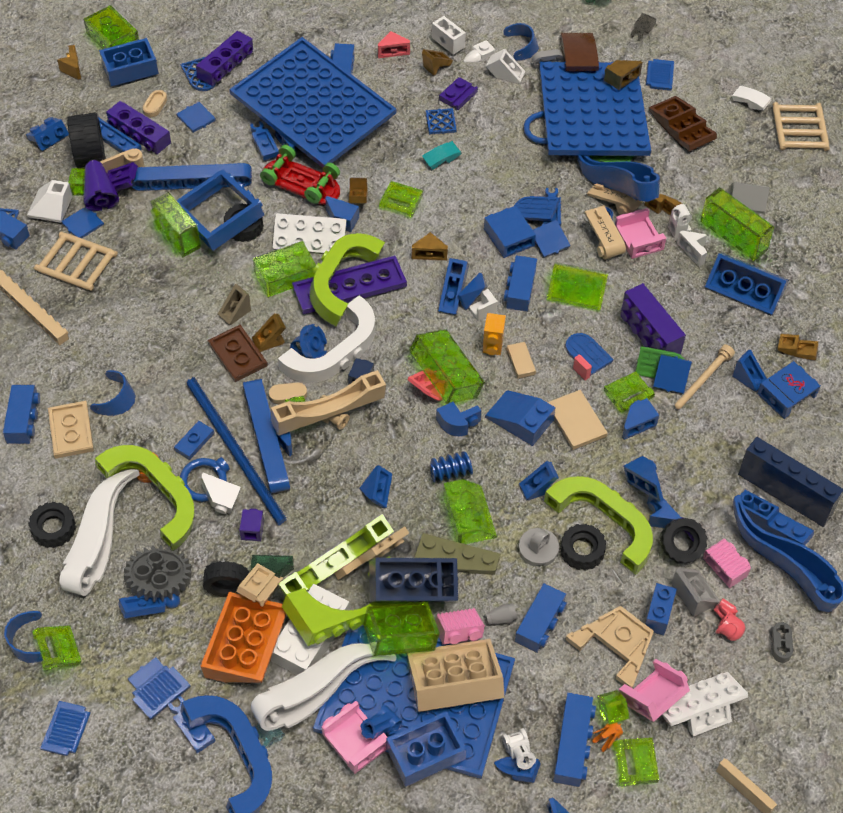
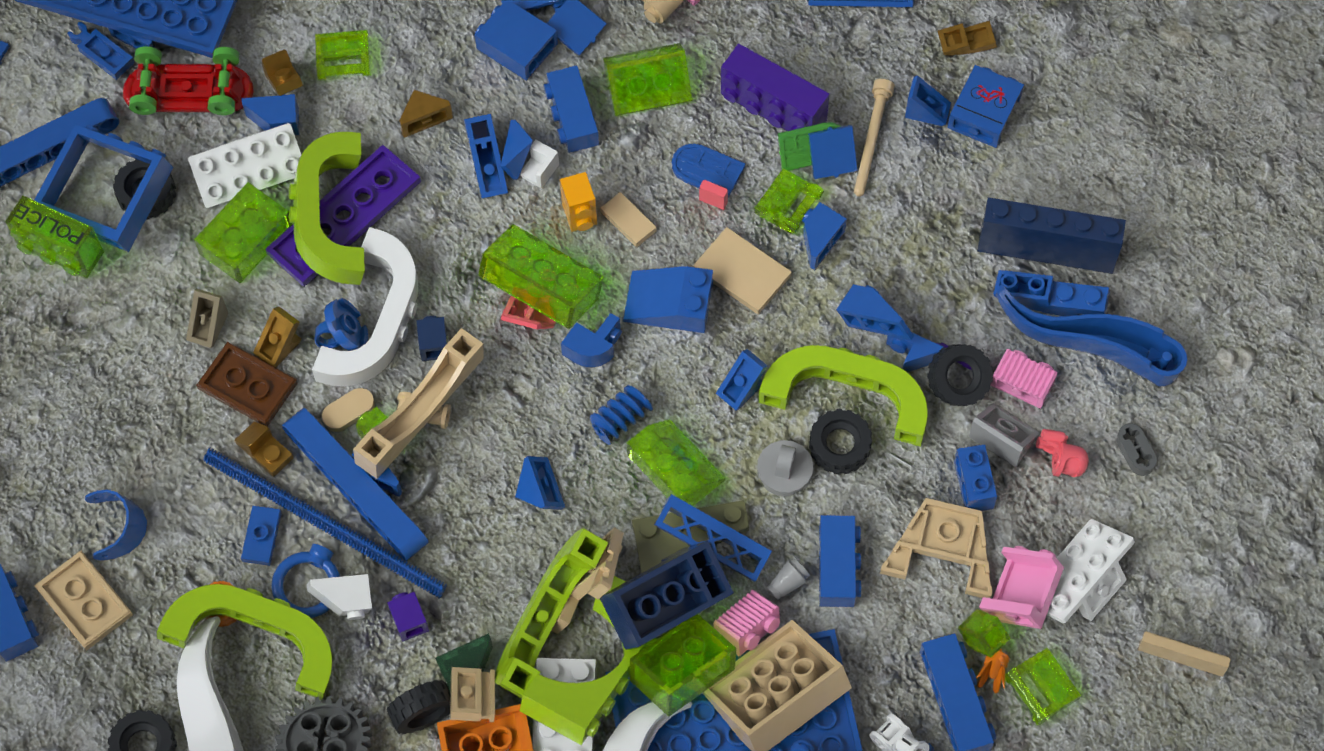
camera: 25 degrees left, 10 degrees up
none -> pearl gold slope [234,421,294,477]
none -> blue fence [654,494,772,582]

